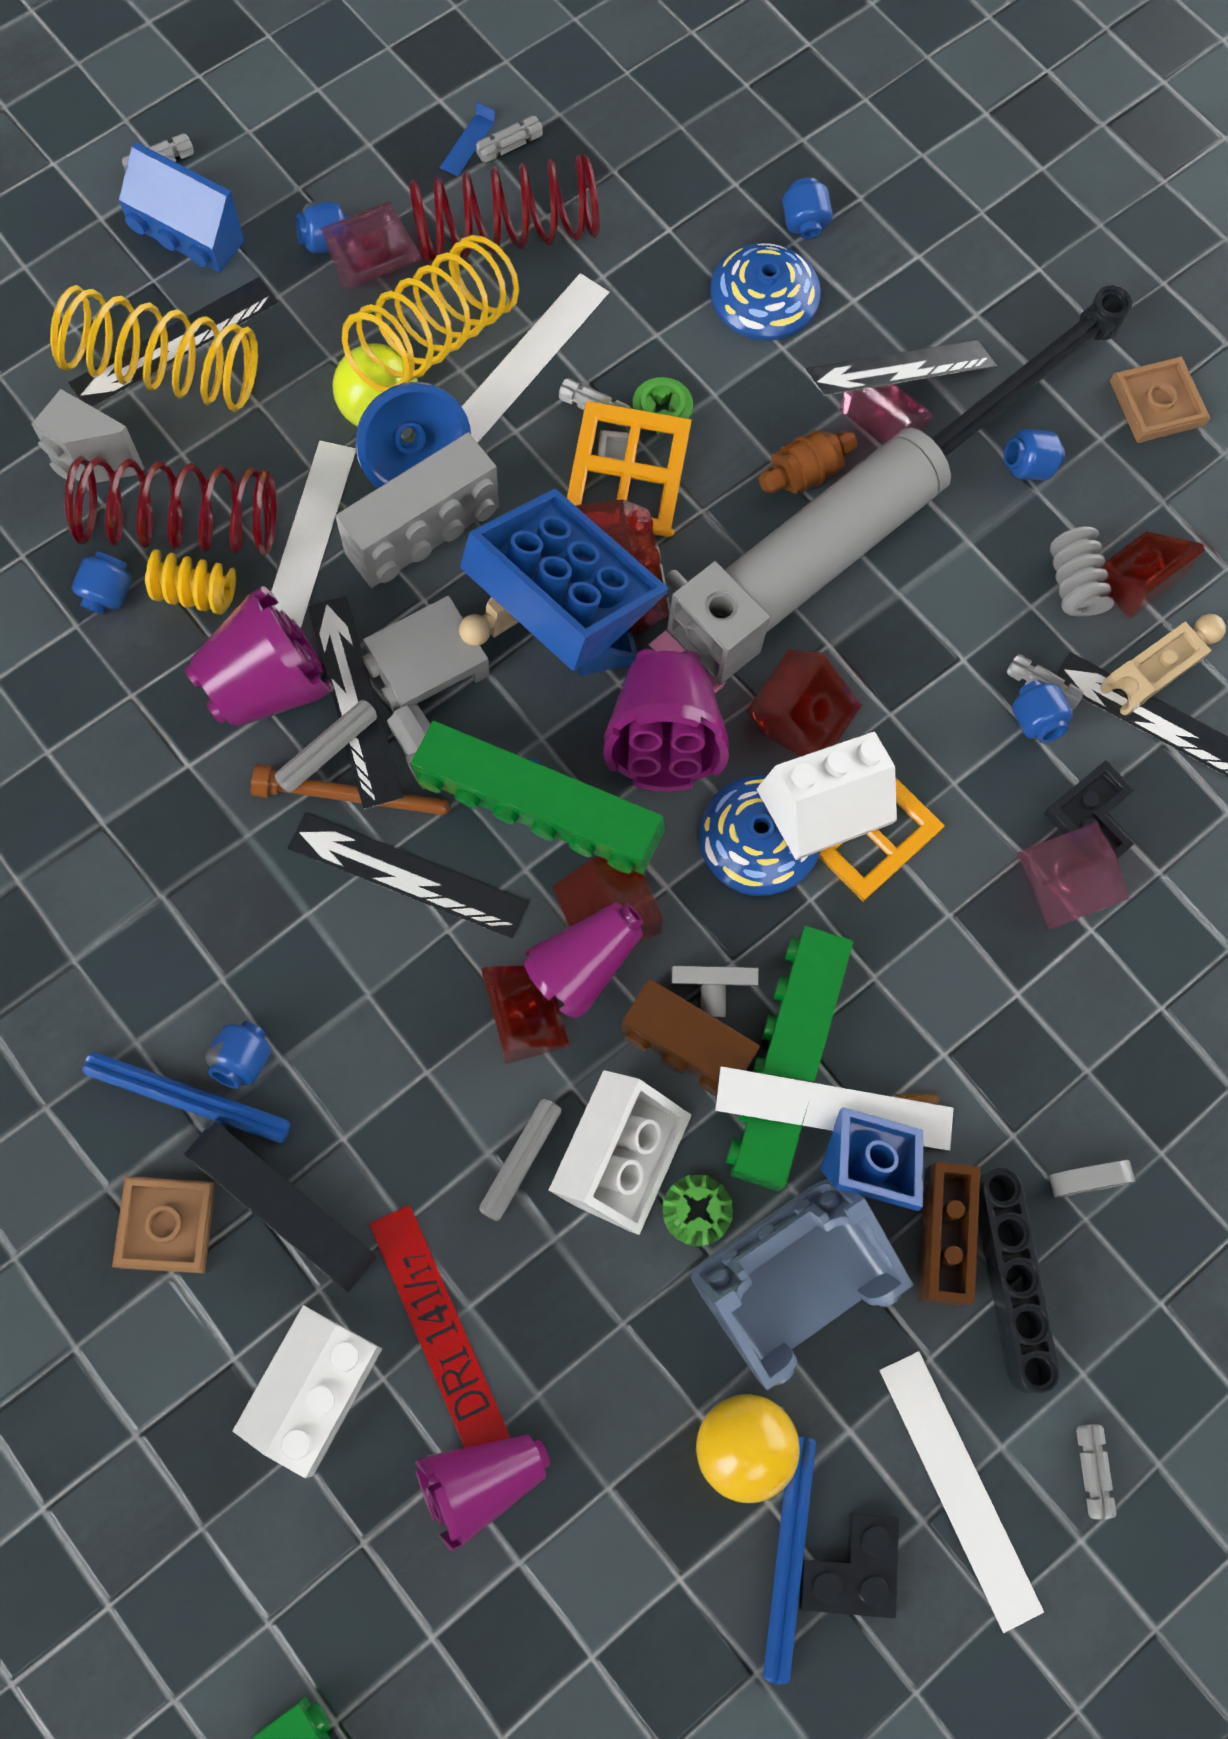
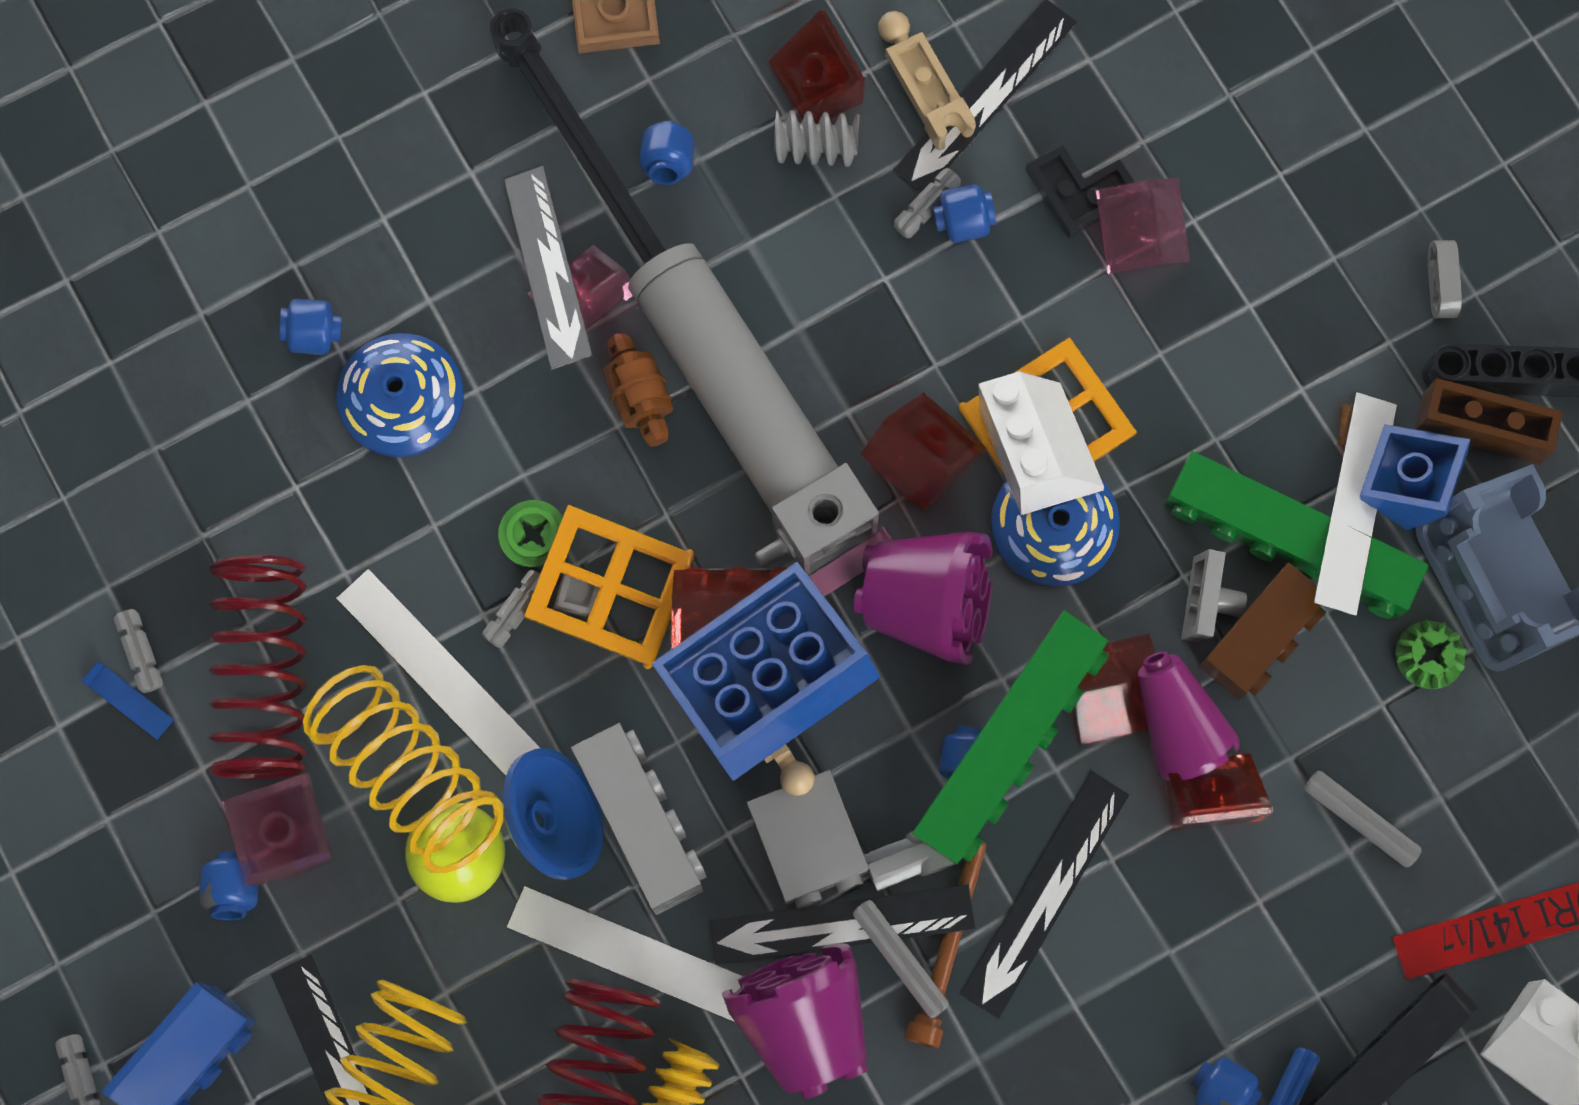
camera: 75 degrees left, 5 degrees up
white slope [549,1070,692,1235] -> none

